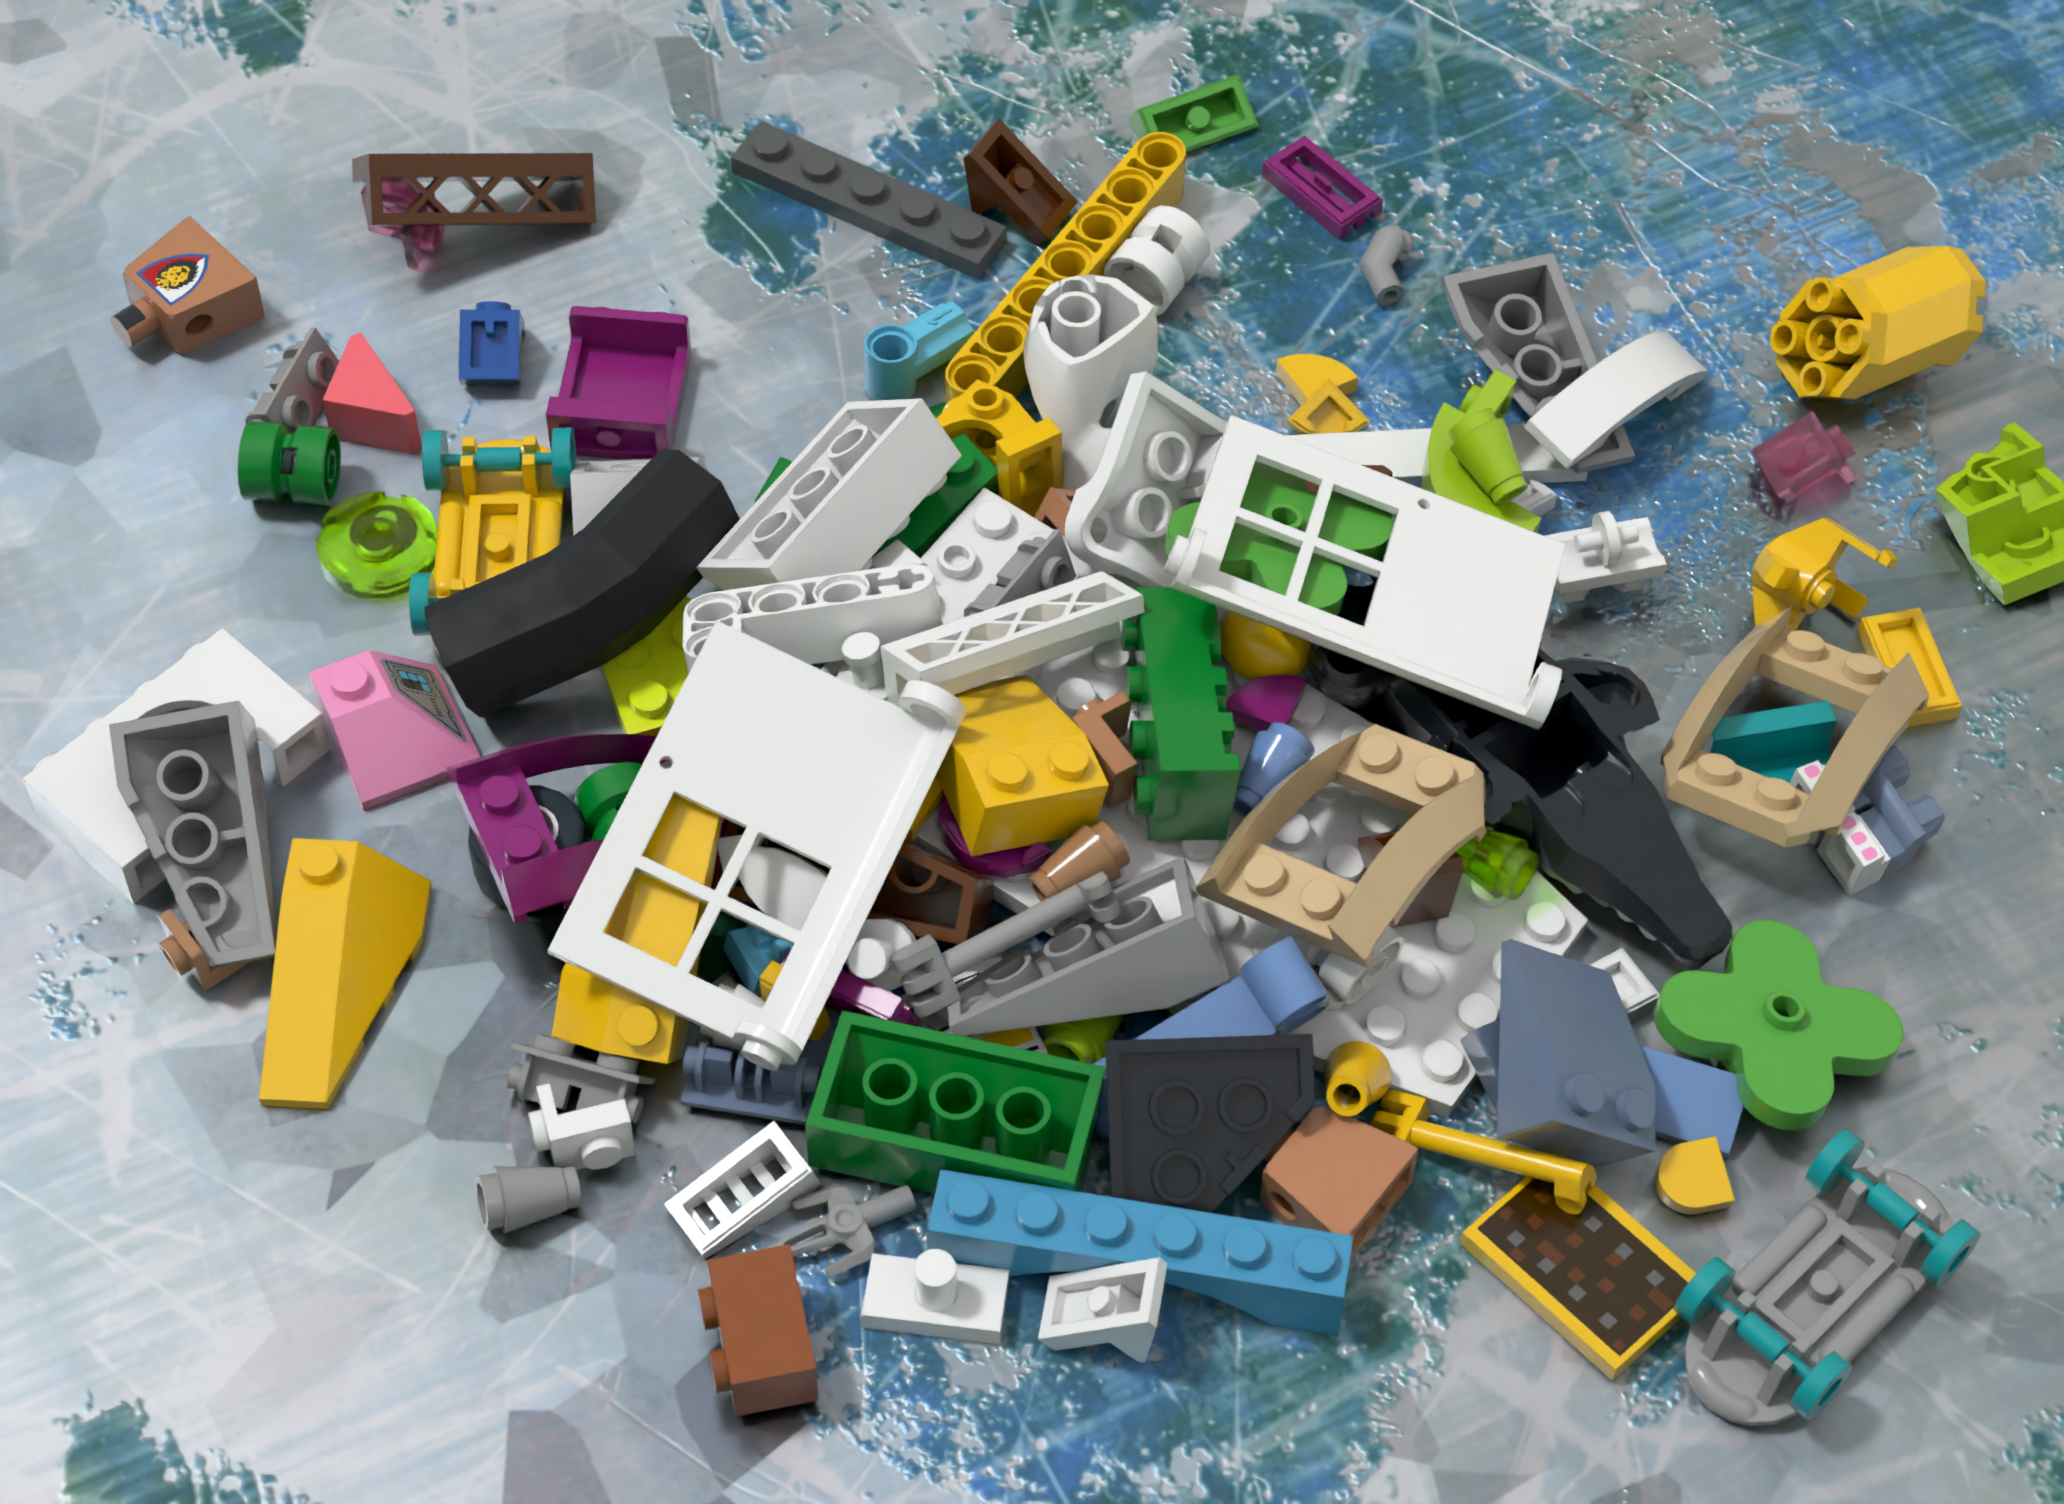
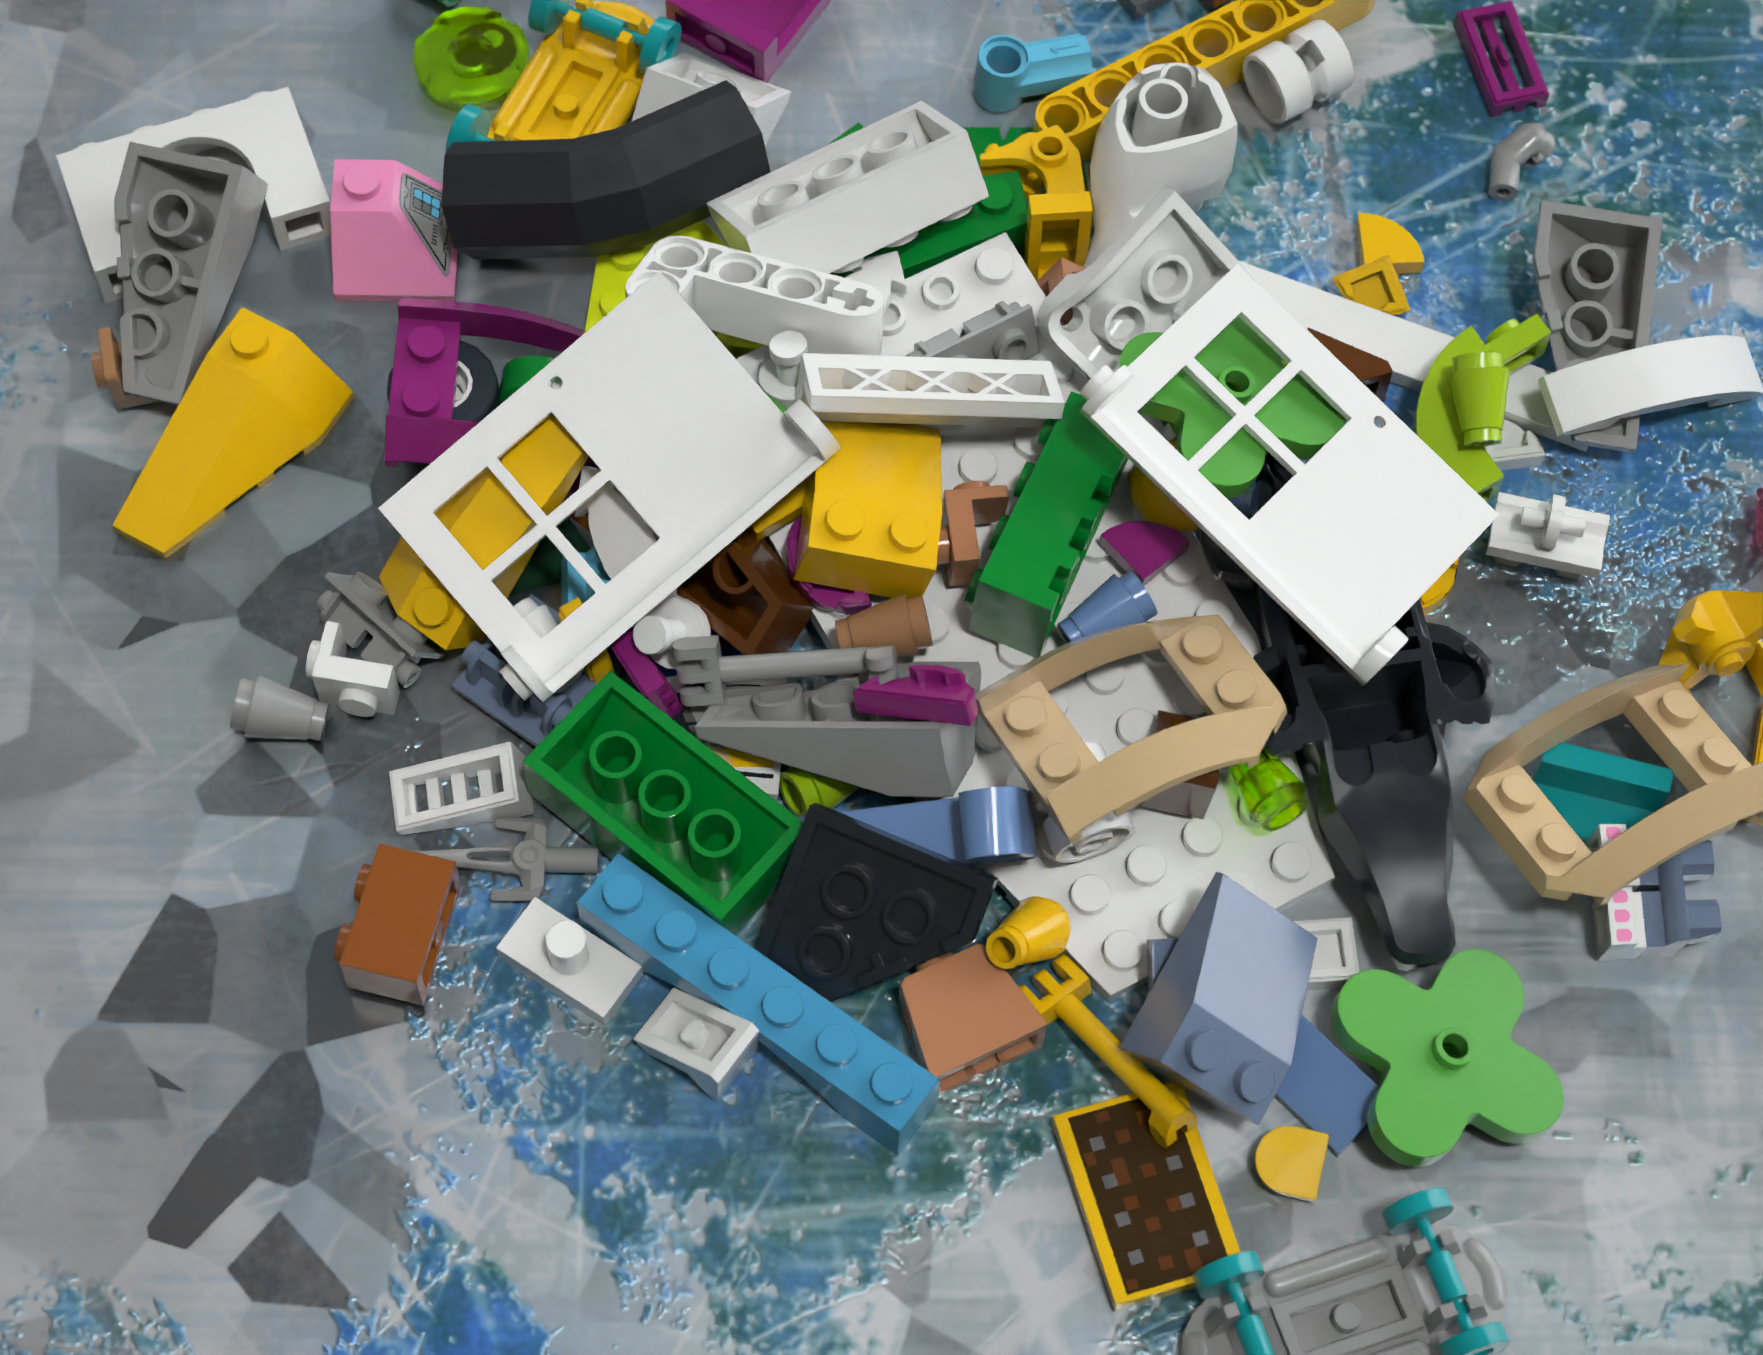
camera: 25 degrees right, 10 degrees up
none -> magenta tile [853,665,978,726]

